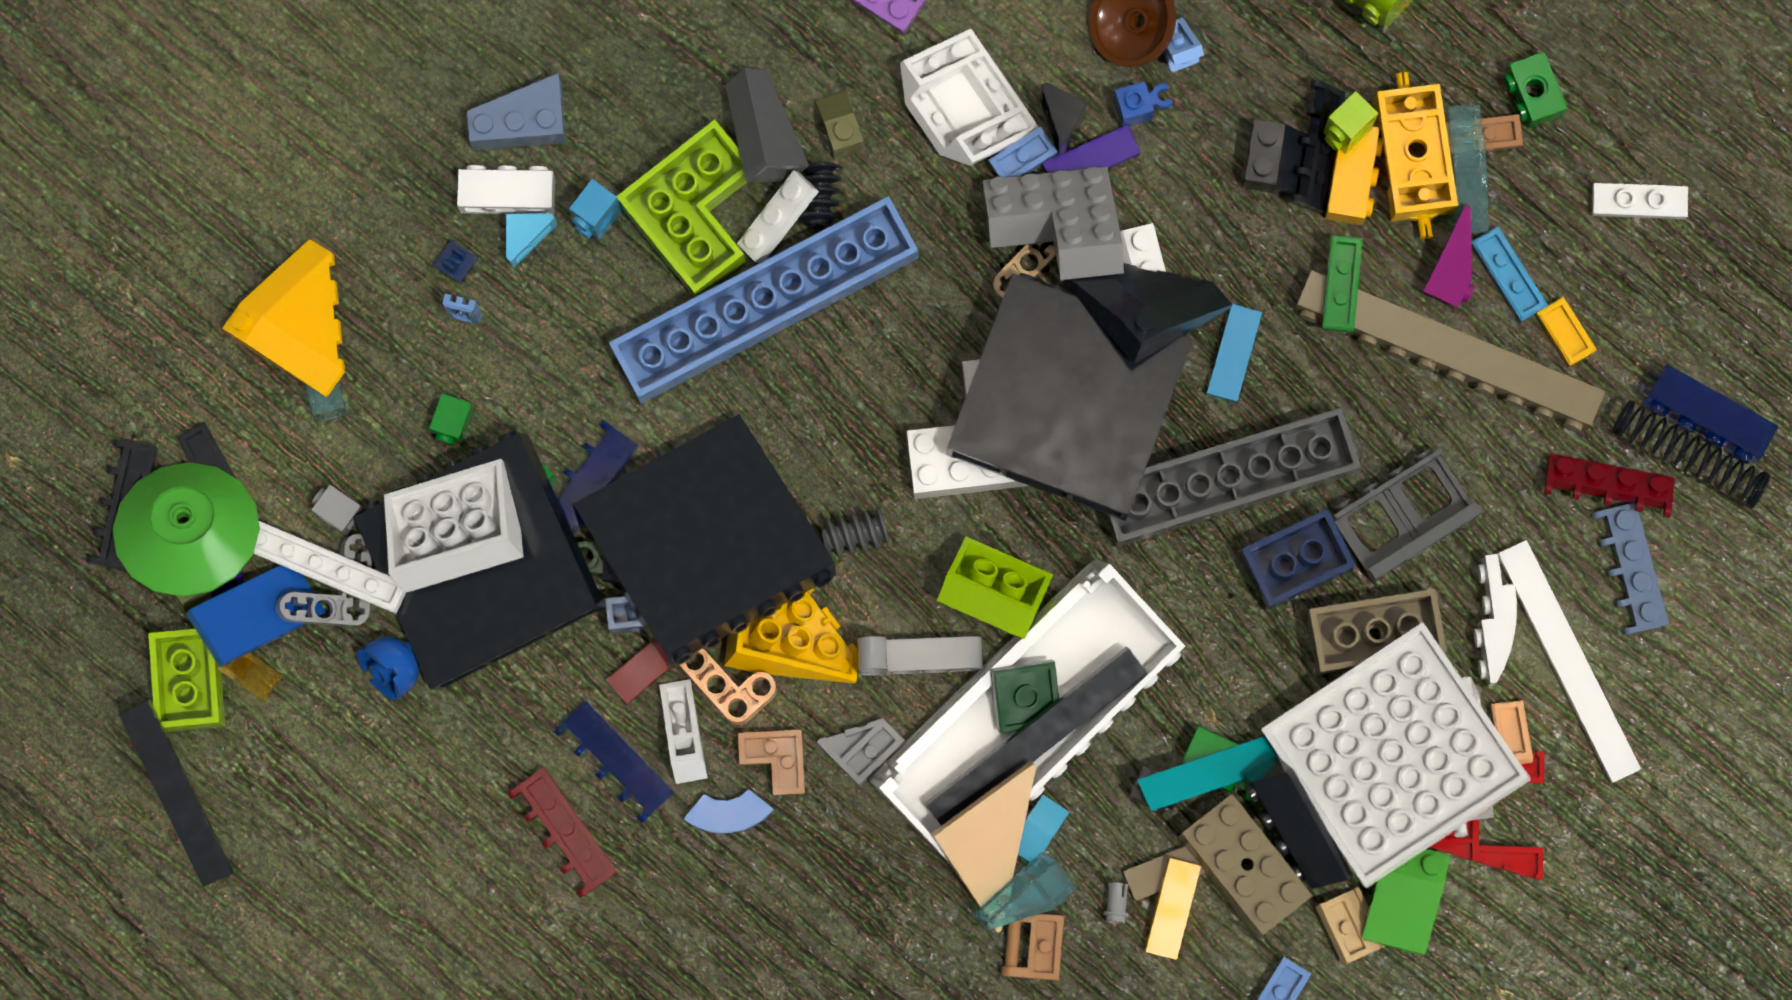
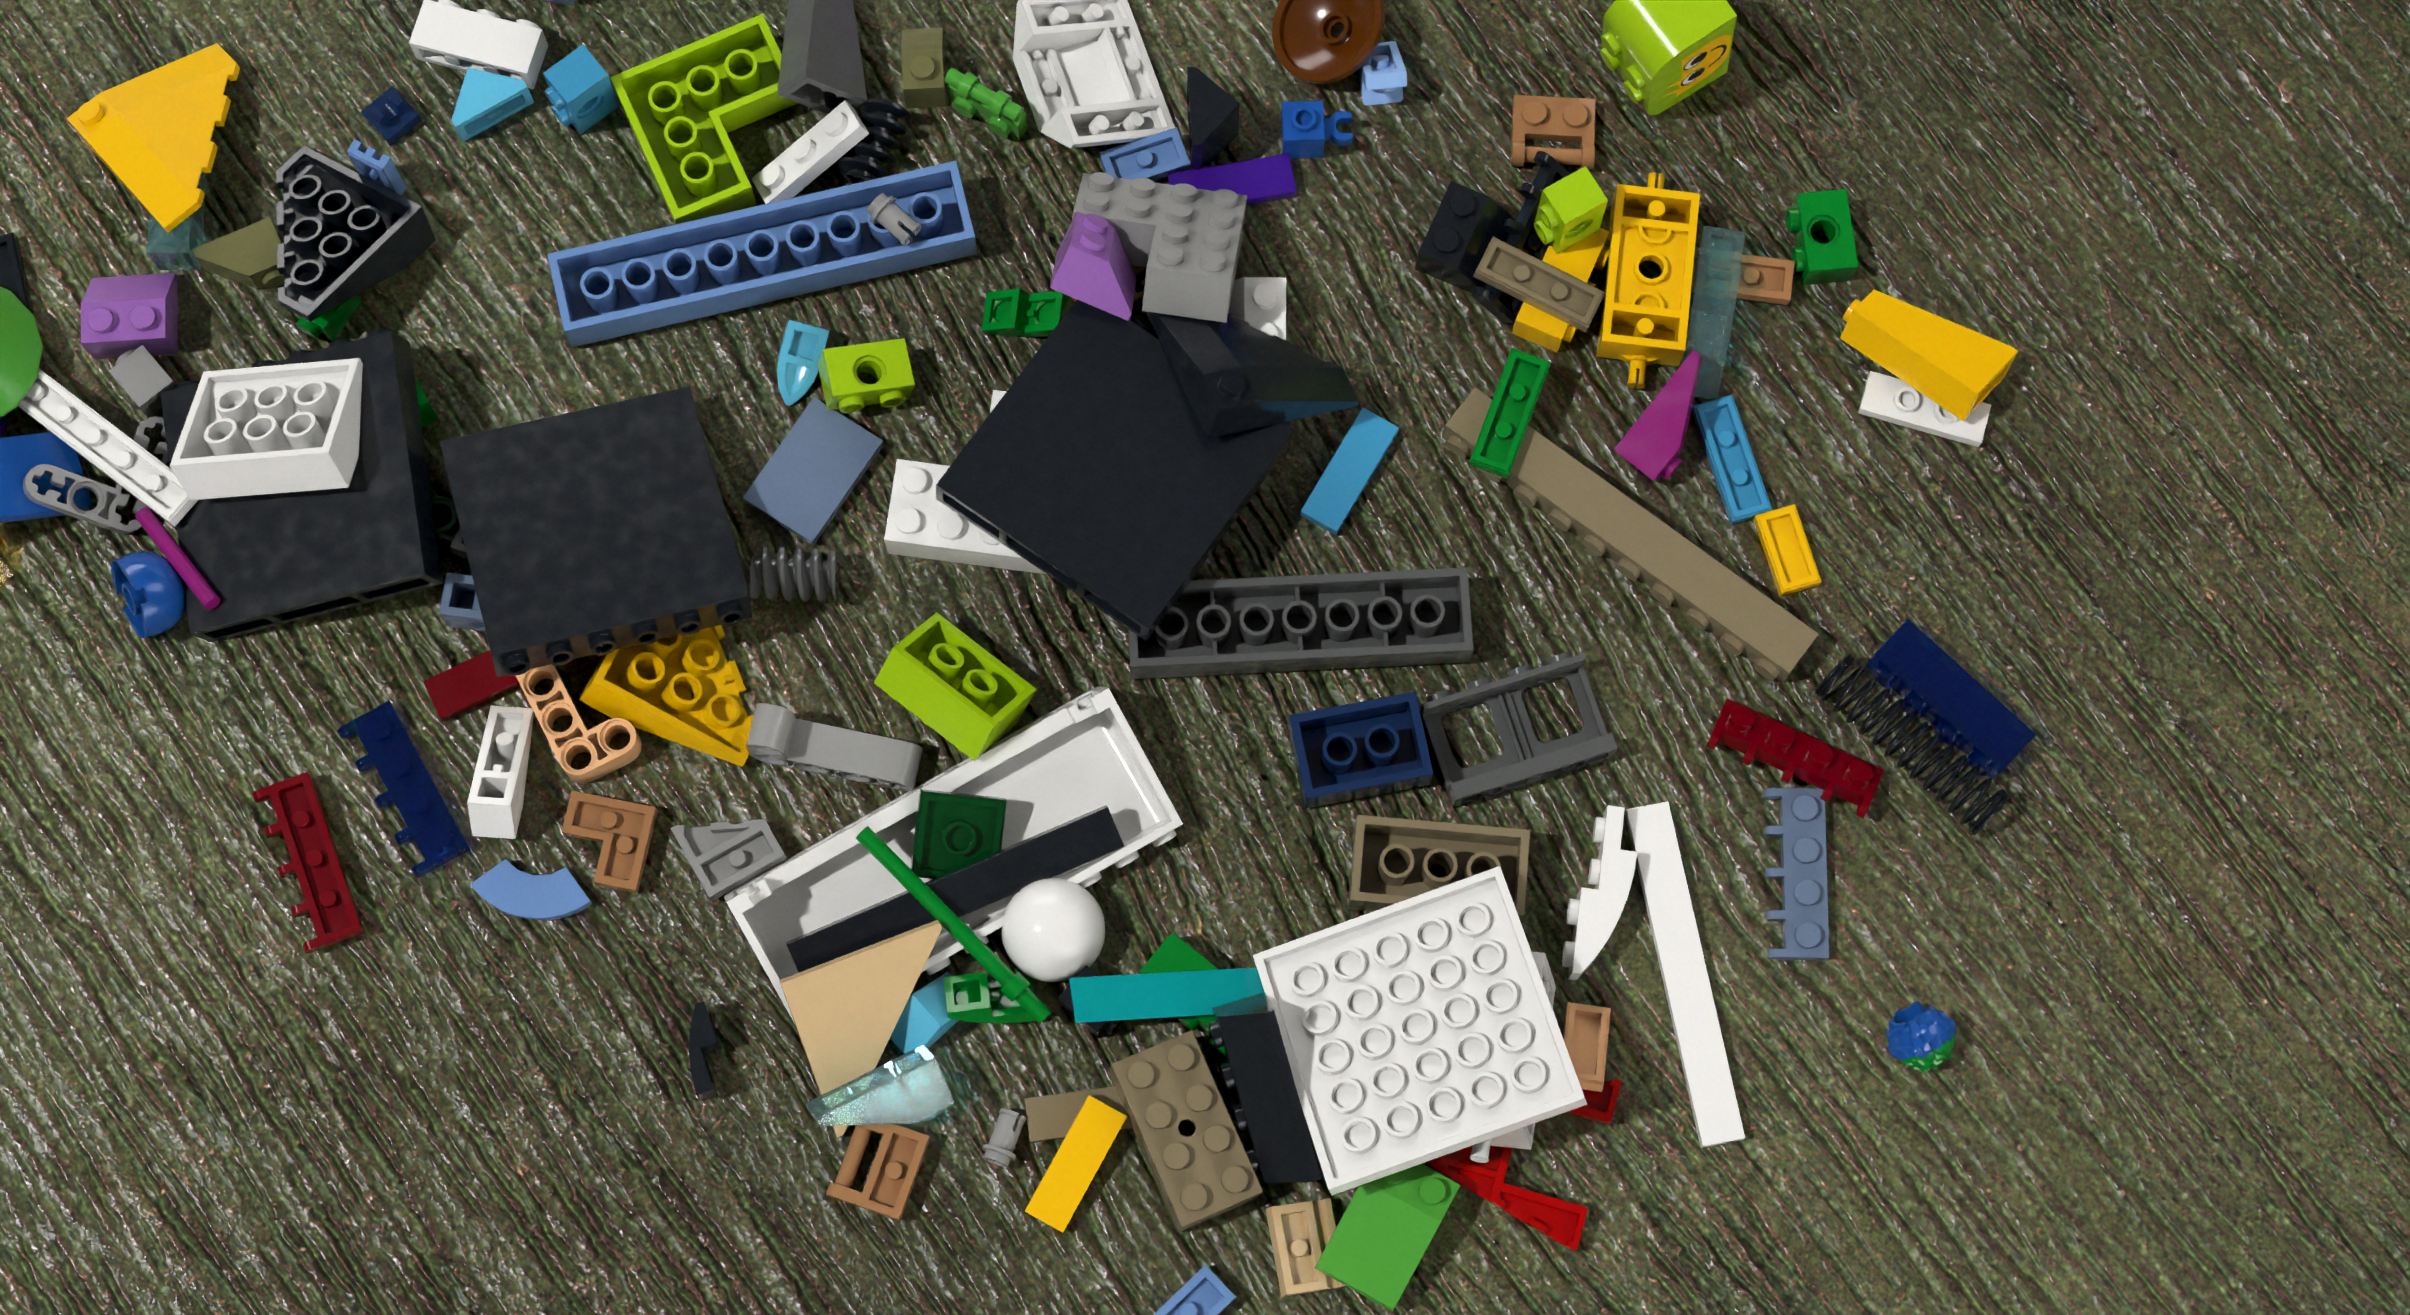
camera: 10 degrees right, 5 degrees down
clear blue hinge [558,420,638,534] -> none
none -> medium lavender slope [81,273,178,359]
none -> magenta bar [135,507,220,610]
none -> olive slope [192,217,284,290]
none -> black slope [276,145,436,322]
none -> black slope [689,1001,722,1101]
none -> sand blue tile [743,397,884,546]
none -> medium azure plate [777,318,830,406]
none -> lime brick [817,338,915,413]
none -> green bar [856,826,1052,1024]
none -> light grey pin [867,193,922,246]
none -> green slope [943,971,1036,1023]
none -> bright green plate [944,67,1028,141]
none -> green slope [981,288,1073,337]
none -> white piece [1001,878,1105,982]
none -> medium lavender slope [1050,211,1137,321]
none -> dark tan tile [1473,237,1605,332]
none -> medium nougat plate [1511,95,1596,170]
none -> yellow slope [1840,290,2018,422]
none -> blue piece [1886,1001,1957,1072]

